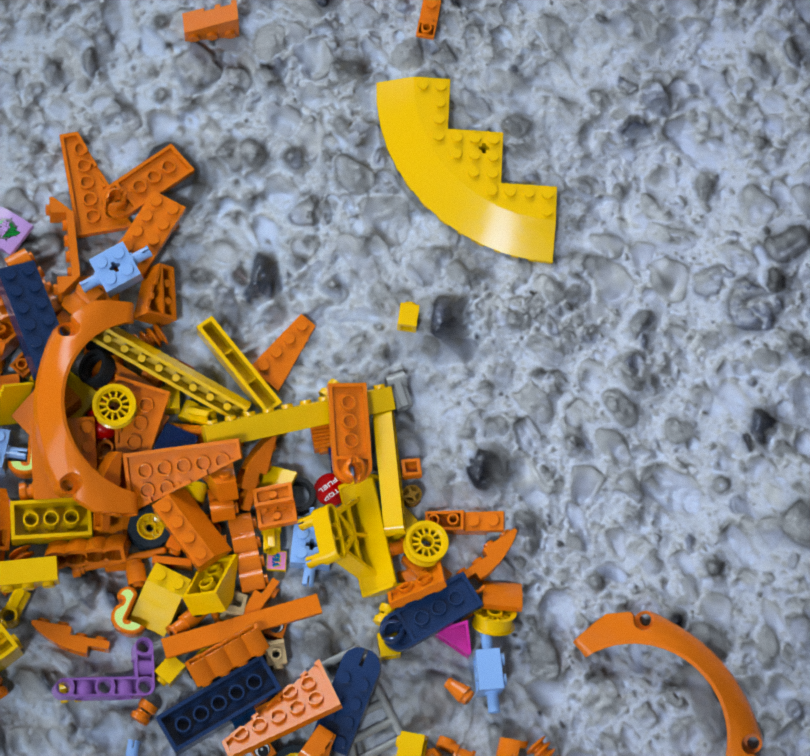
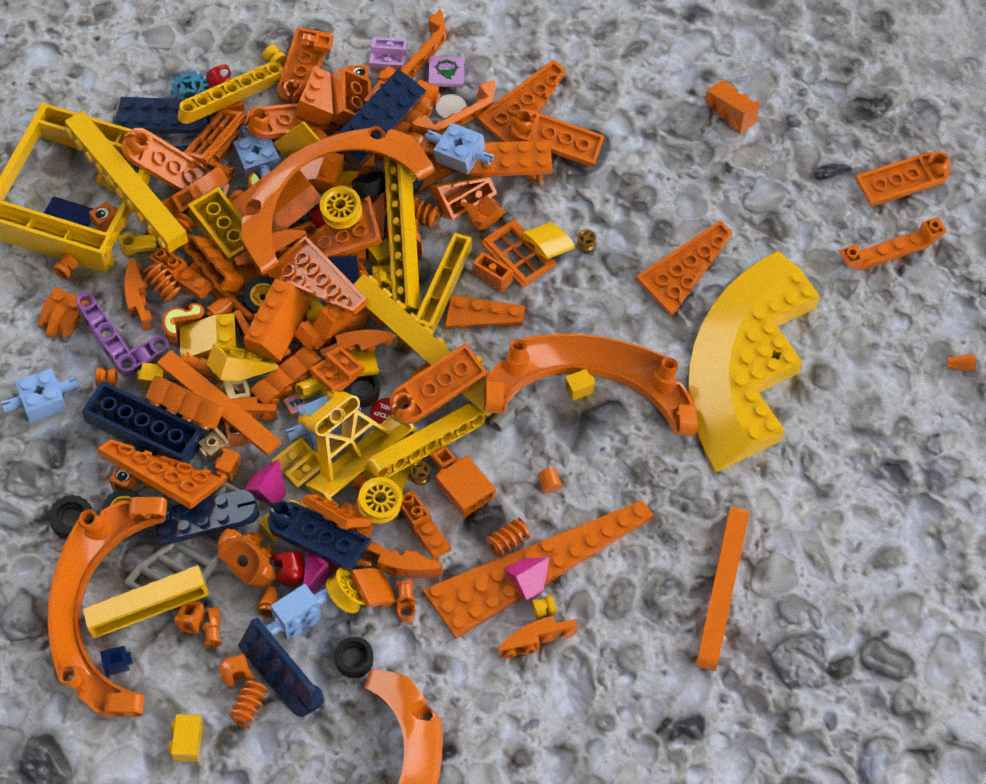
camera: 65 degrees right, 10 degrees down
none -> orange plate [38,287,89,338]
none -> orange piece [142,262,181,304]
none -> orange slope [148,247,214,299]
none -> orange brick [214,447,242,482]
none -> orange piece [217,529,277,588]
none -> dark blue plate [238,618,324,717]
none -> dark pink slope [243,459,287,506]
none -> yellow slope [271,437,320,488]
none -> red helmet [273,552,305,586]
none -> black tyre [335,637,374,678]
none -> orange connector [396,579,415,623]
none -> orange wing [423,500,654,639]
none -> white sticker [436,94,466,119]
none -> orange brick [436,455,496,518]
none -> orange brick [465,196,506,230]
none -> orange brick [473,252,513,293]
none -> orange piece [481,220,557,288]
none -> orange panel [484,334,697,437]
none -> orange piece [486,517,531,556]
none -> orange slope [498,616,577,659]
none -> slope [504,556,550,602]
none -> yellow slope [523,222,575,259]
none -> yellow wheel [531,595,557,619]
none -> orange brick [537,467,562,494]
none -> pearl gold wheel [577,229,596,253]
none -> orange wing [636,220,732,318]
none -> orange beam [696,506,750,671]
none -> orange cone [948,353,976,372]

